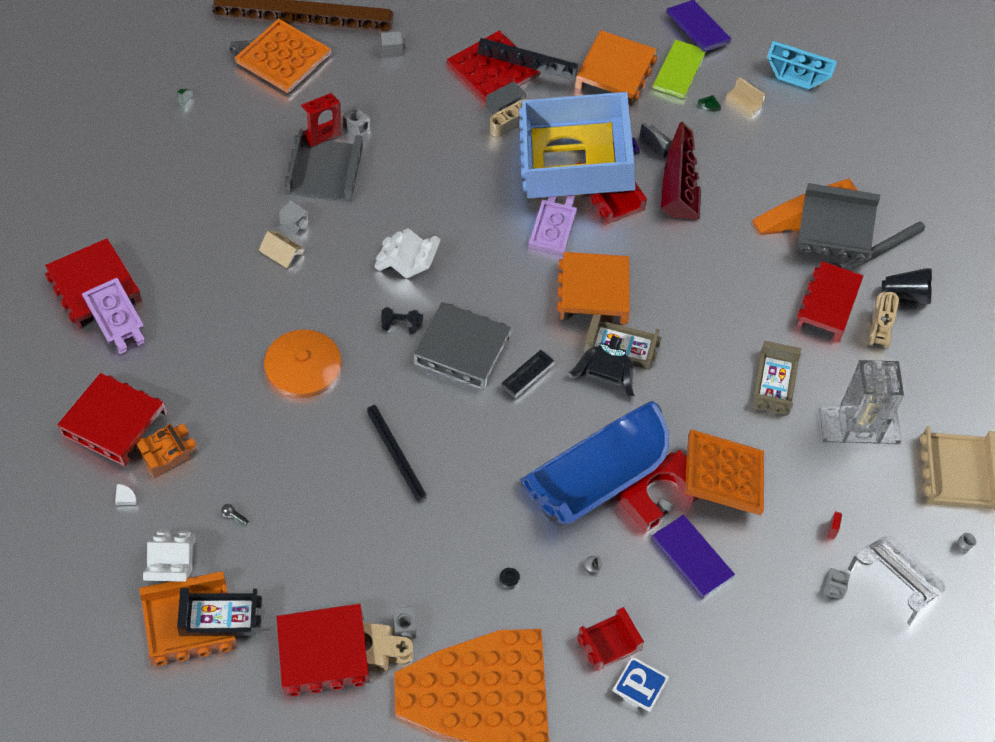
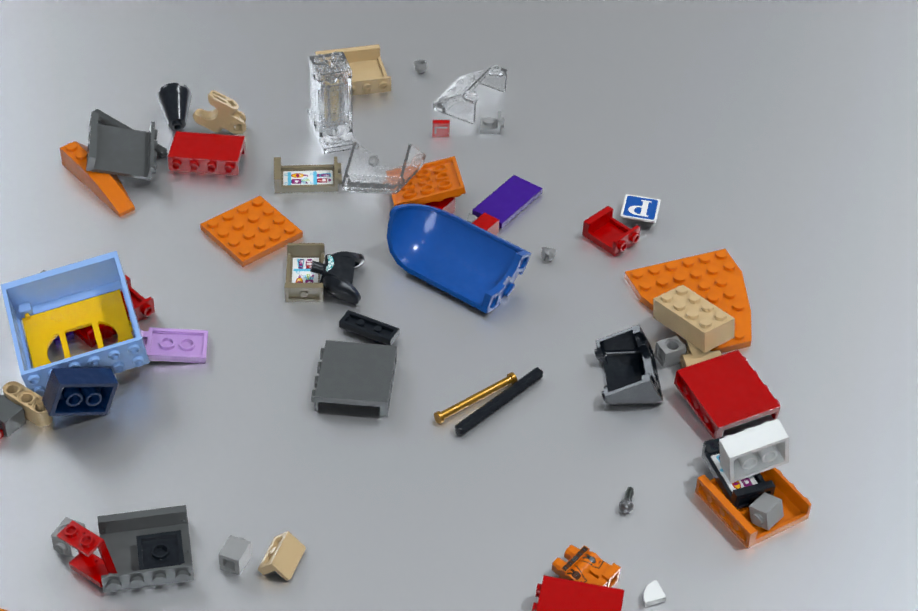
camera: 105 degrees left, 15 degrees down
white bracket [143,530,196,582] -> none
orange dish [264,329,342,398] -> none
white bracket [374,228,441,278] -> none
black piece [381,307,423,334] -> none
black tile [499,568,520,589] -> none
orange panel [557,252,630,324] -> none
dark red wedge [661,122,701,220] -> none
none -> dark blue brick [42,368,119,416]
none -> black plate [136,530,185,570]
none -> orange plate [200,196,303,267]
none -> clear windscreen [342,142,426,194]
none -> pearl gold bar [434,372,517,424]
none -> black windscreen [594,325,663,405]
none -> tan brick [653,285,735,353]
none -> white brick [719,419,789,483]
none -> light grey brick [749,492,784,530]

